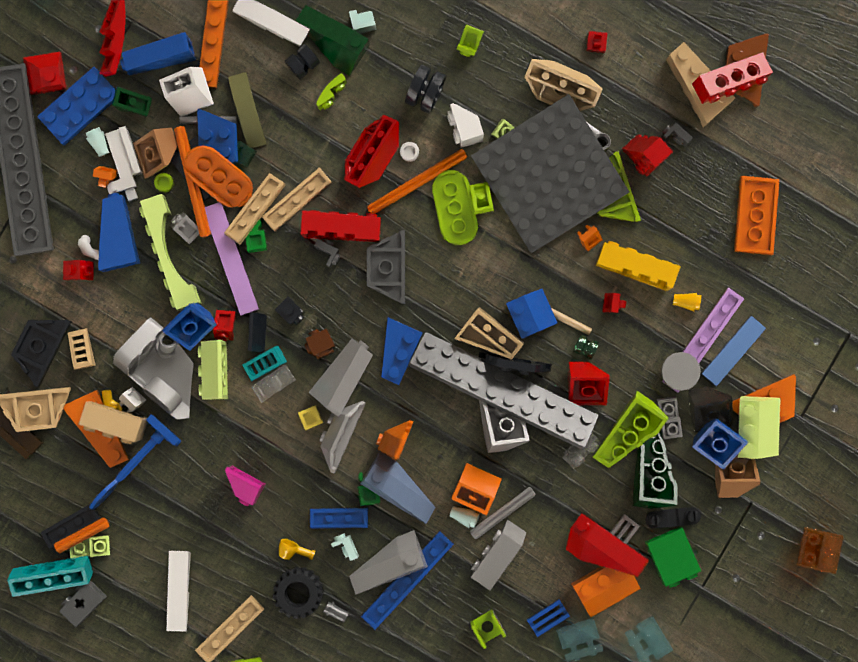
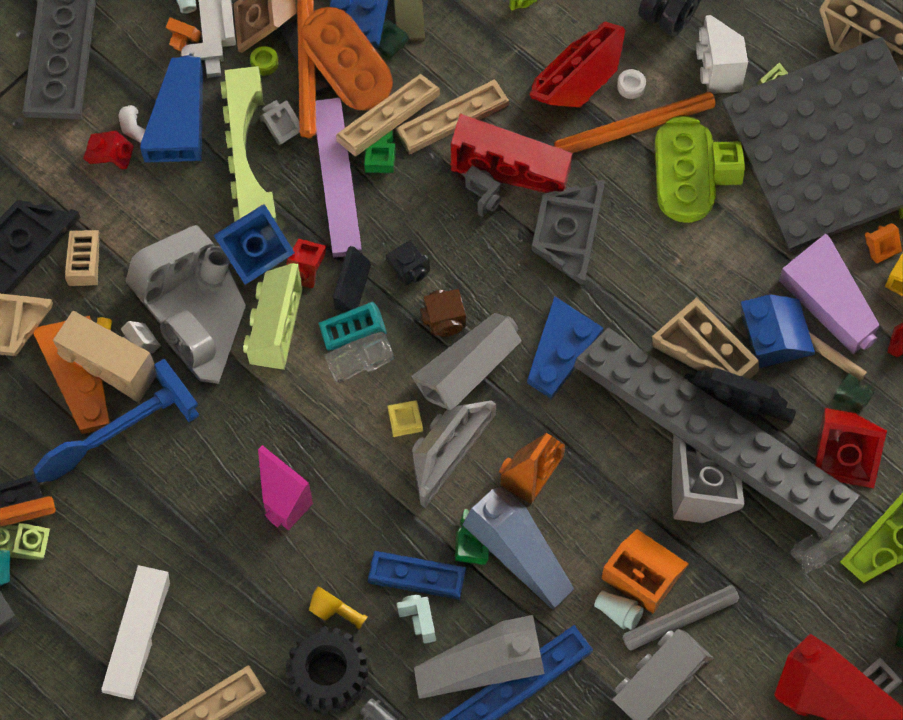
camera: 10 degrees right, 20 degrees down
none -> lavender slope [779,234,879,355]

